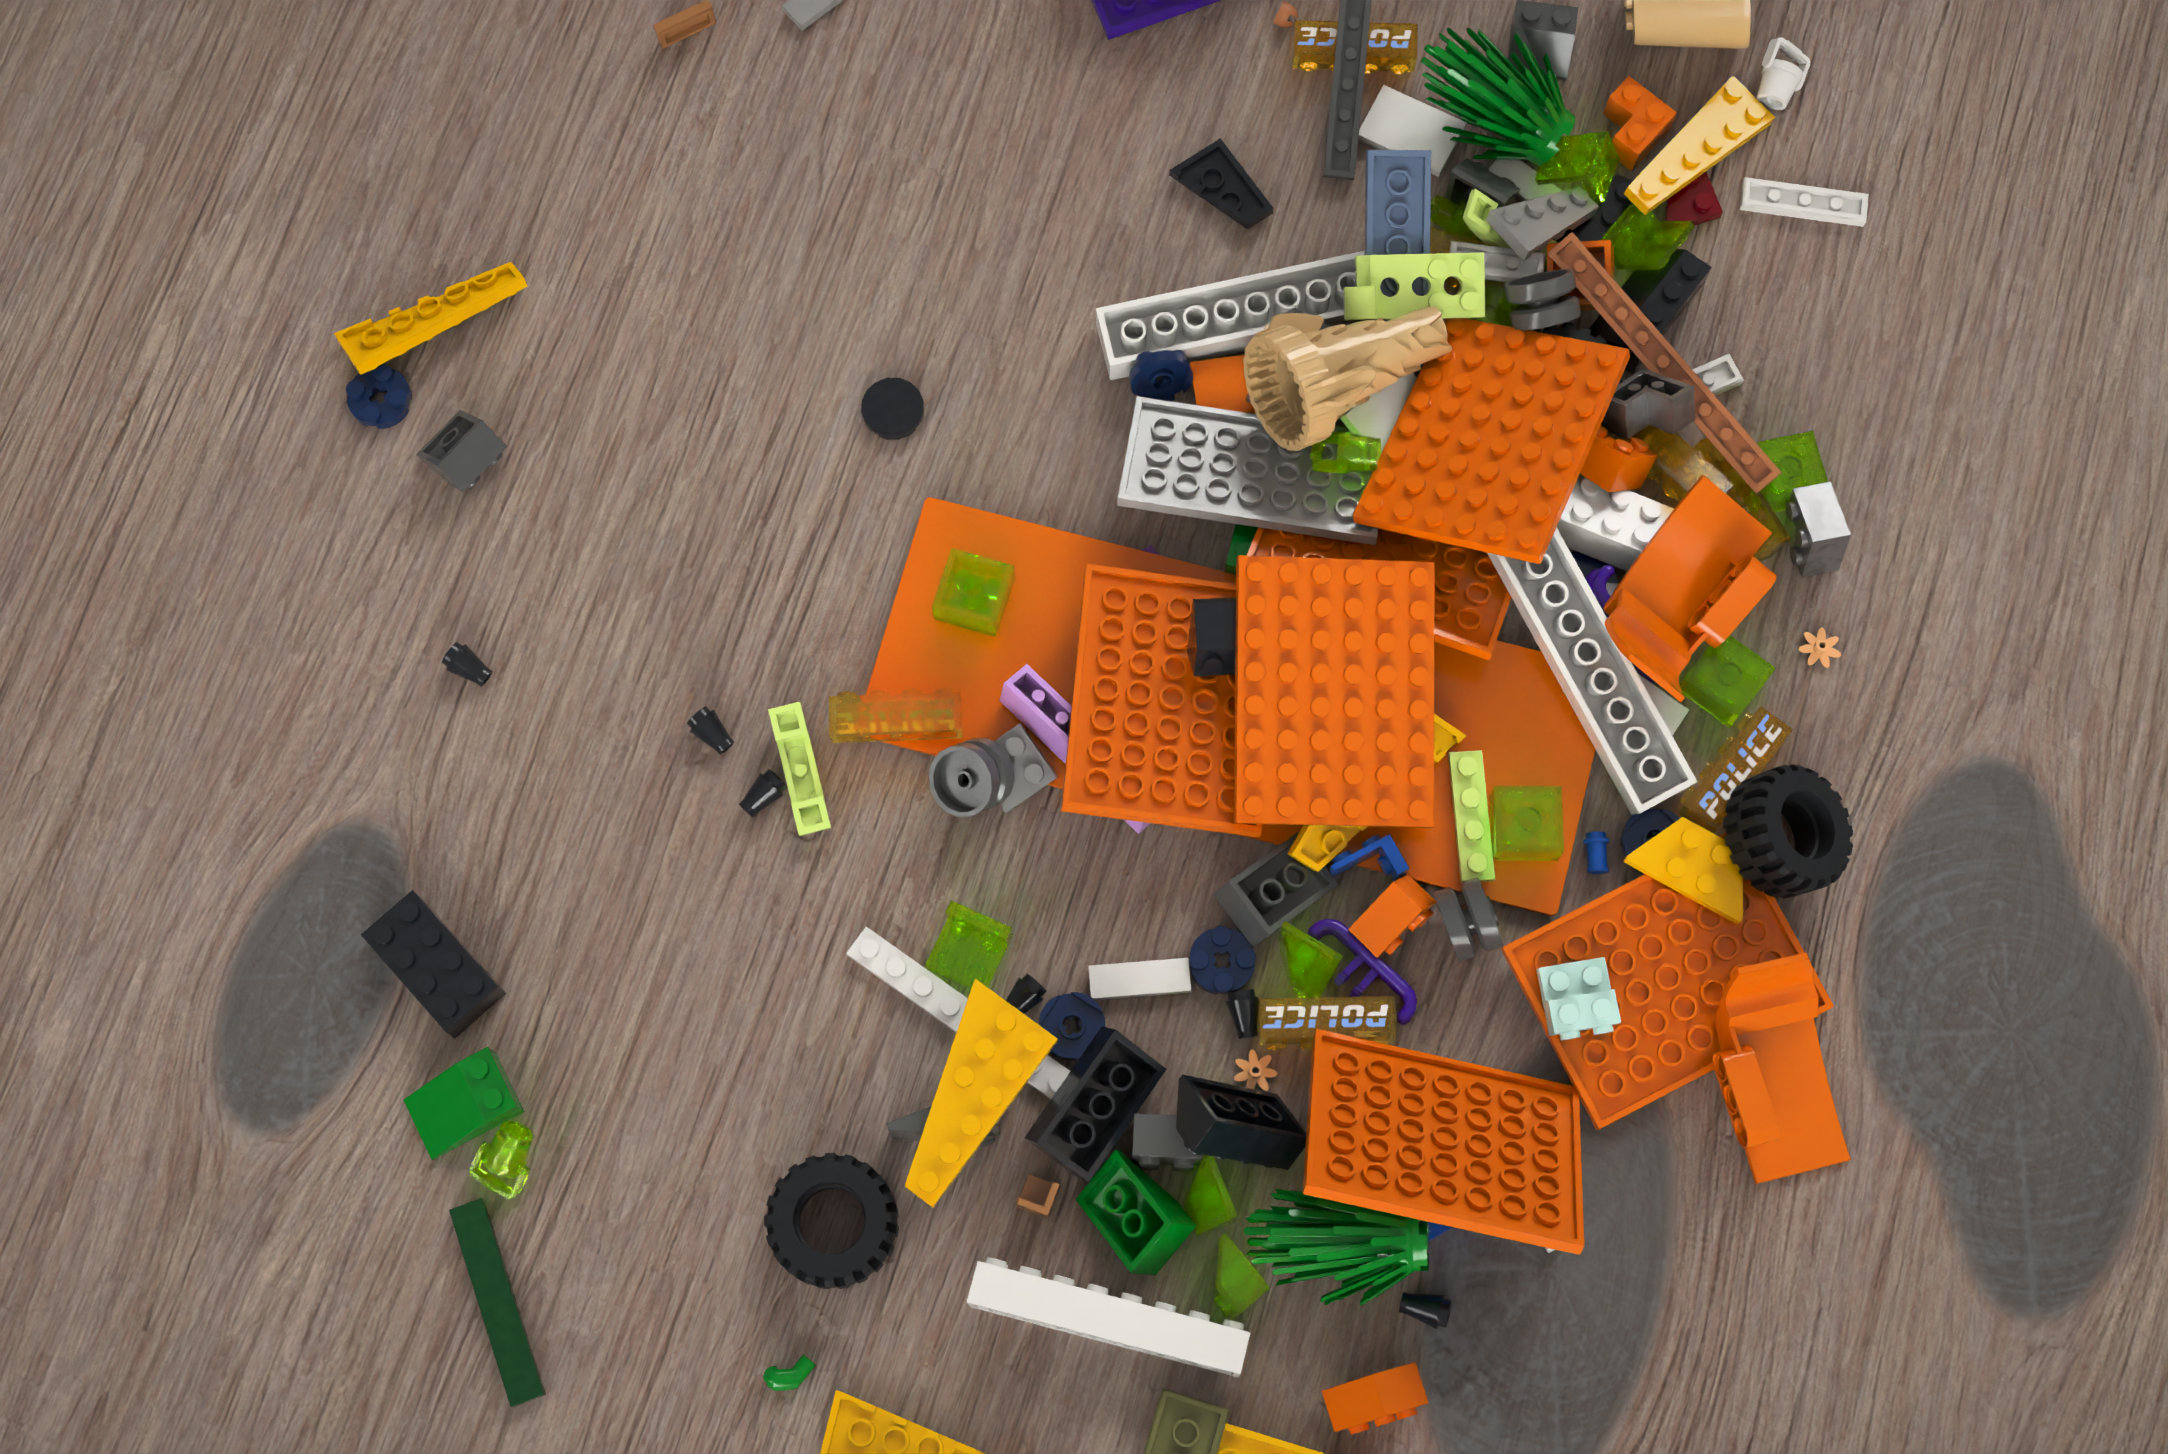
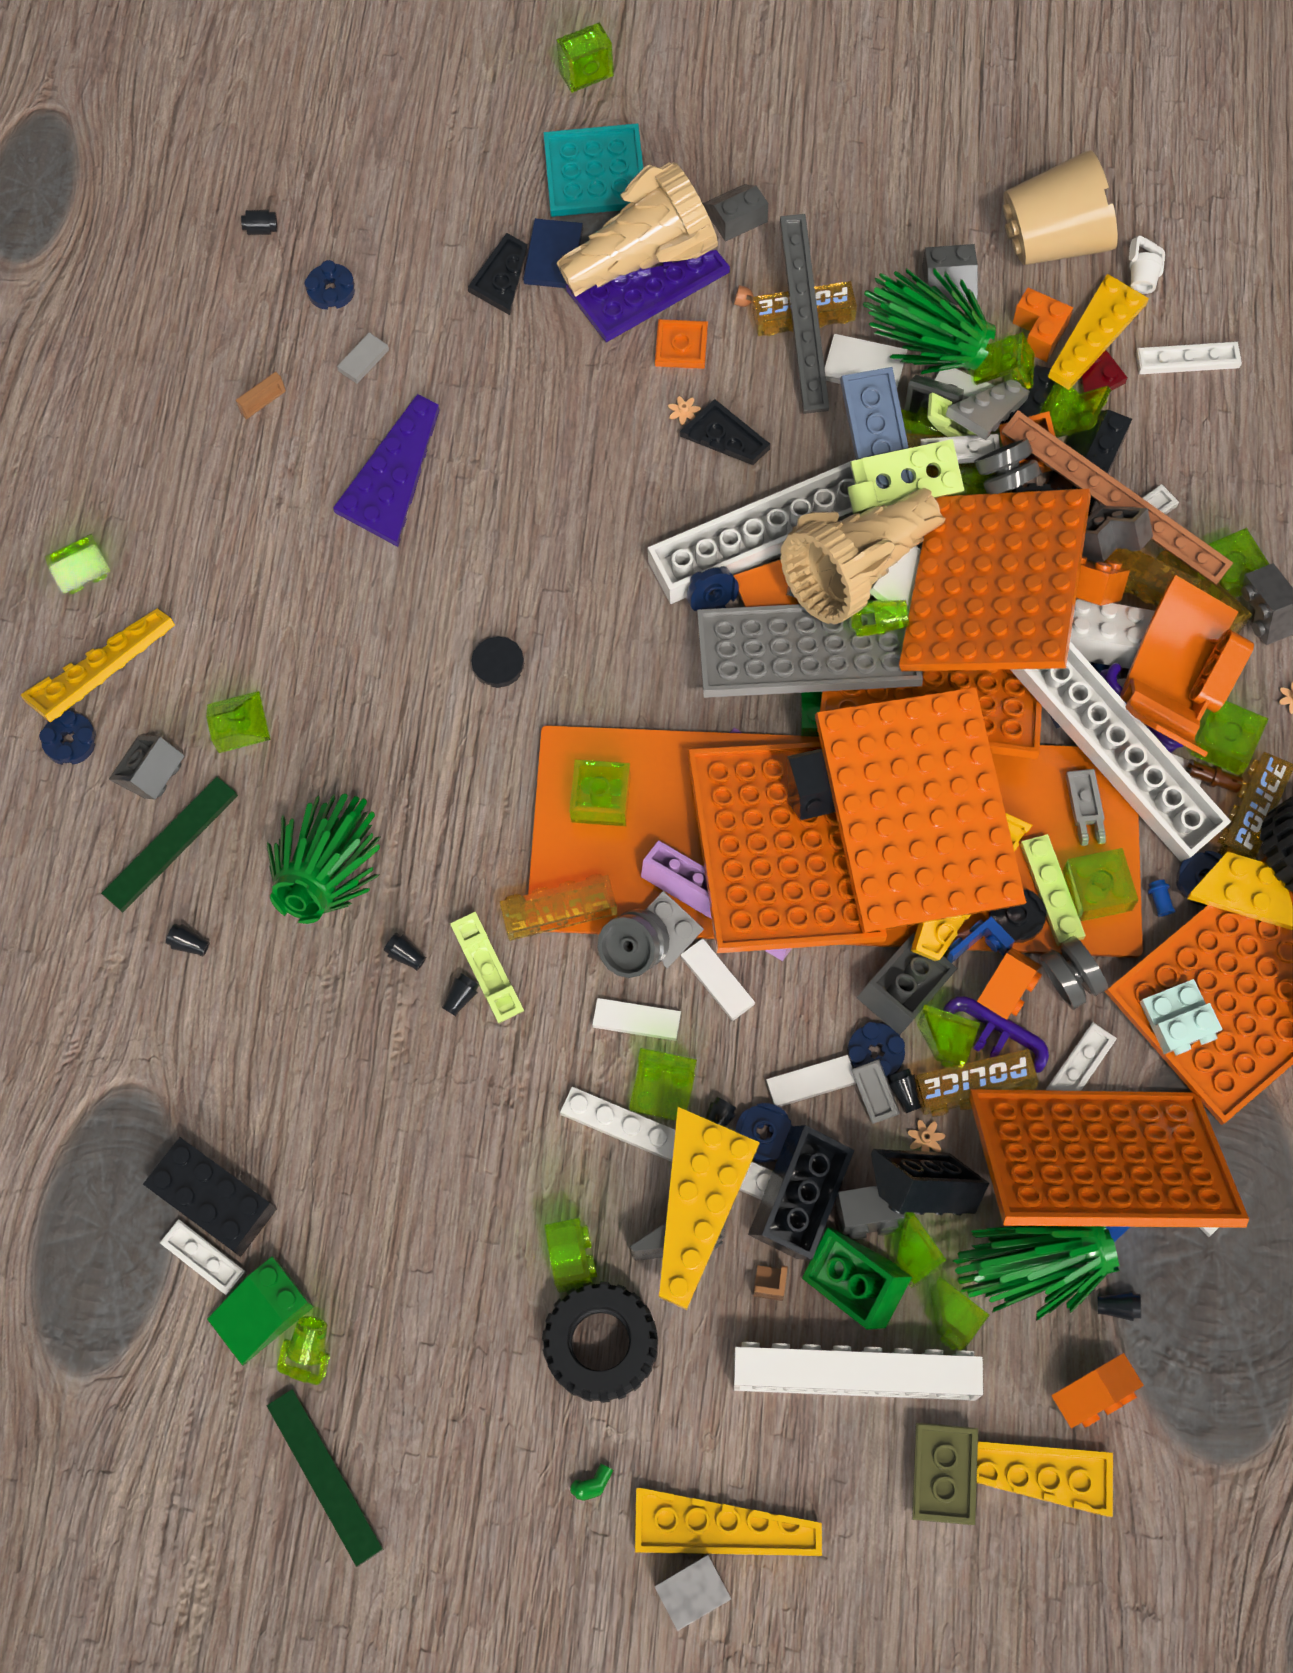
camera: 10 degrees left, 5 degrees down
none -> clear neon green slope [45,534,111,594]
none -> dark green tile [101,777,238,913]
none -> white tile [160,1219,247,1296]
none -> clear neon green slope [206,691,271,753]
none -> green plant [267,793,381,924]
none -> dark purple wing [333,394,440,547]
none -> clear neon green brick [544,1218,598,1293]
none -> white tile [593,998,681,1041]
none -> orange tile [655,319,708,369]
none -> light nougat plant [668,396,701,425]
none -> white tile [681,938,755,1021]
none -> light grey tile [851,1059,900,1124]
none -> black tile [989,889,1046,943]
none -> white tile [1046,1022,1117,1091]
none -> light grey hinge [1065,769,1106,846]
none -> reddish brown pin [1186,759,1243,793]

